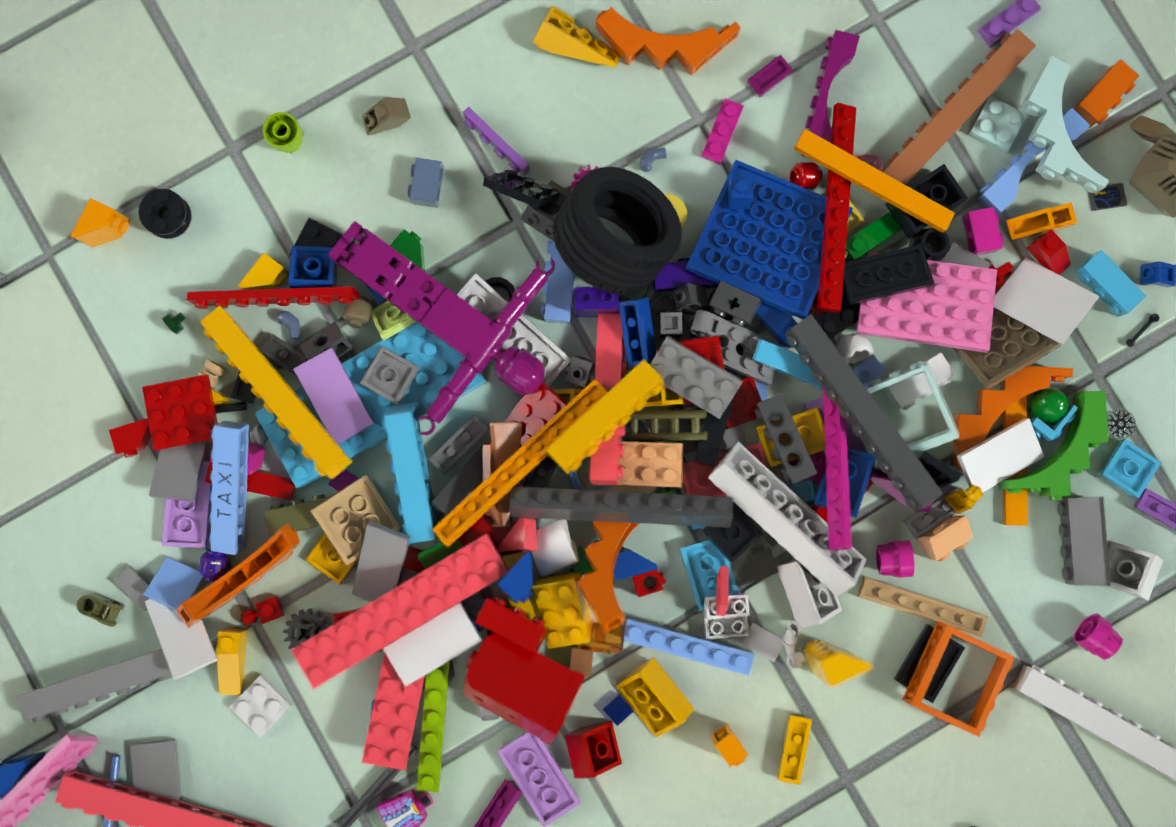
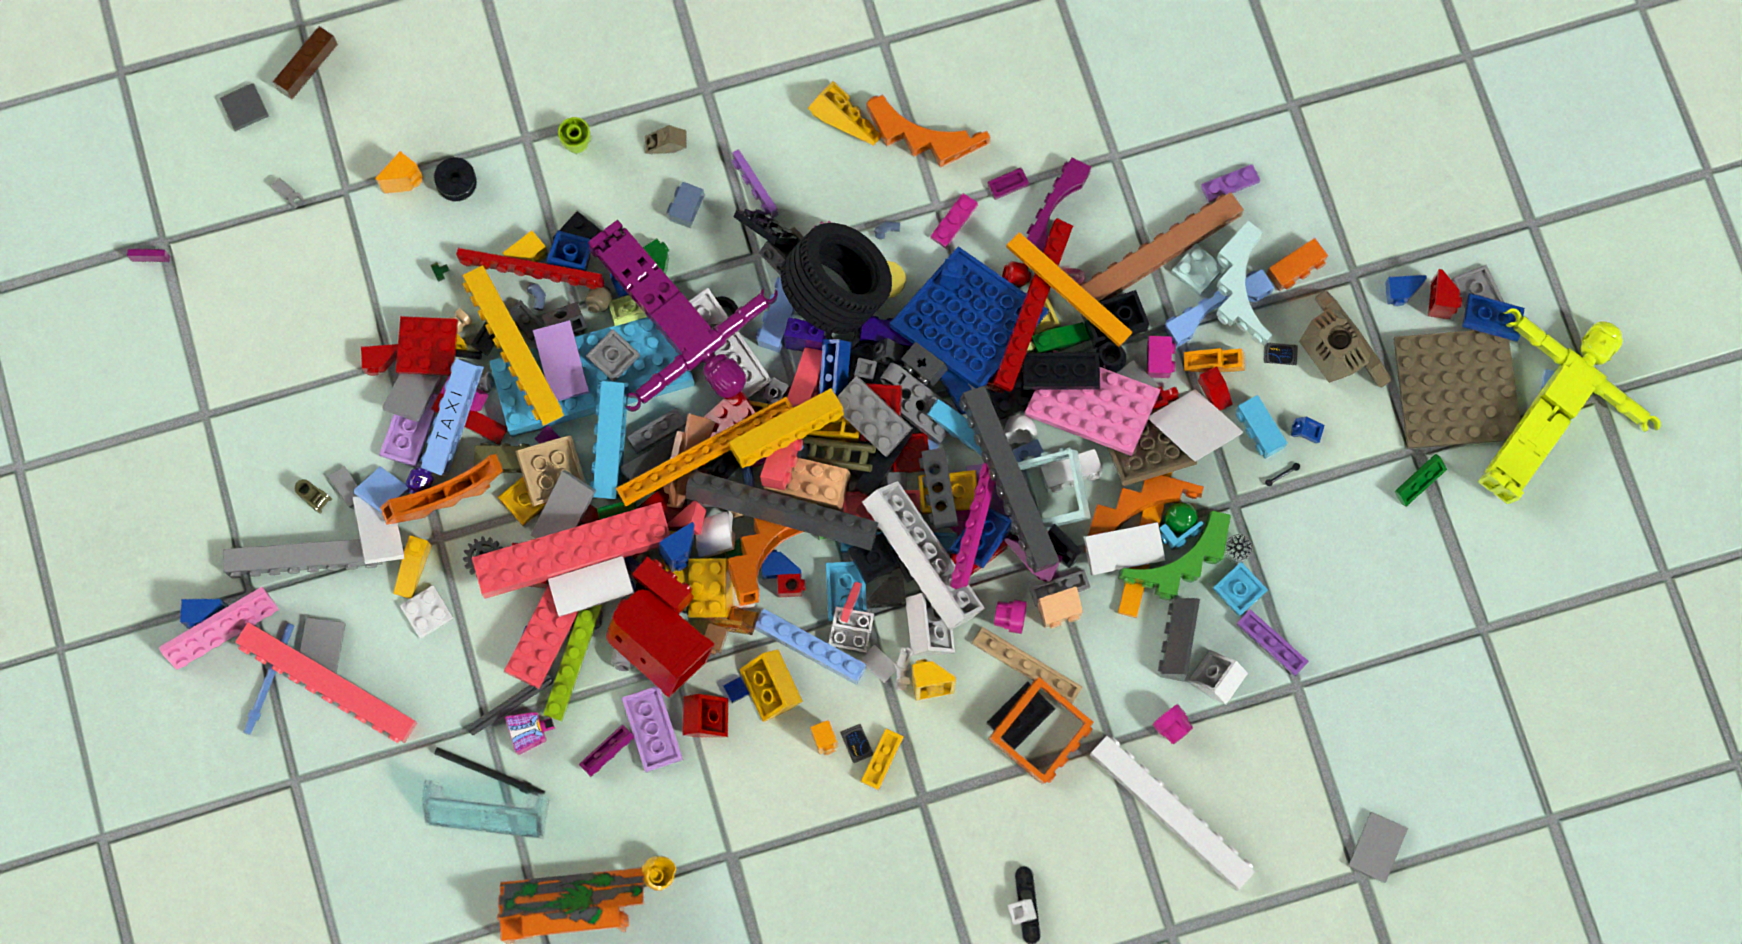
camera: 15 degrees right, 10 degrees down
red plate [240,596,285,626] -> none
yellow plate [944,484,984,514] -> none
none -> sticker [841,724,873,763]

